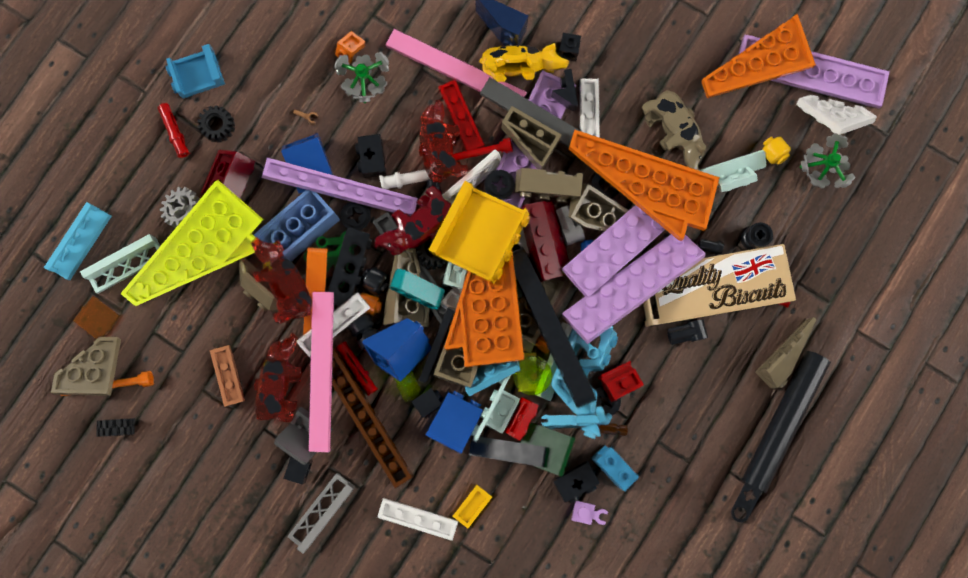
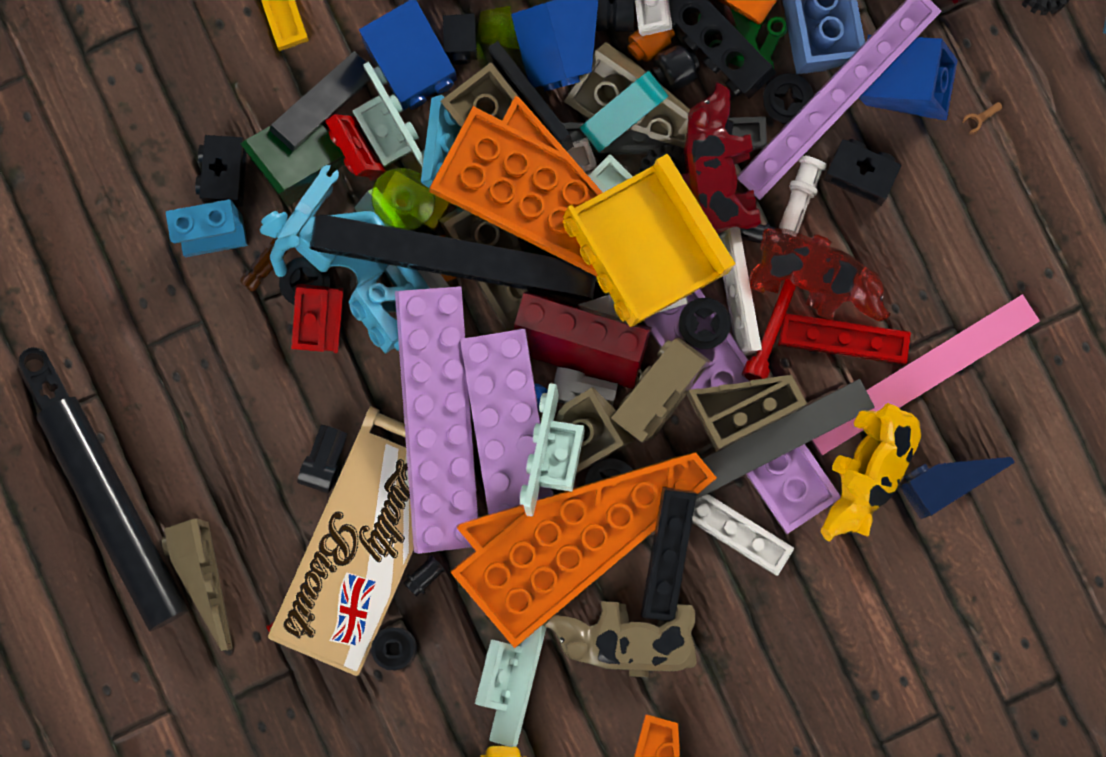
camera: 130 degrees right, 0 degrees up
light grey plant [334,52,389,104] -> none
orange bracket [335,31,366,65] -> none
black slope [551,69,578,112] -> none
black brick [559,33,581,62] -> none
lavender plate [571,501,608,525] -> none
none -> light aqua bracket [520,383,585,517]
none -> black tile [640,487,697,621]

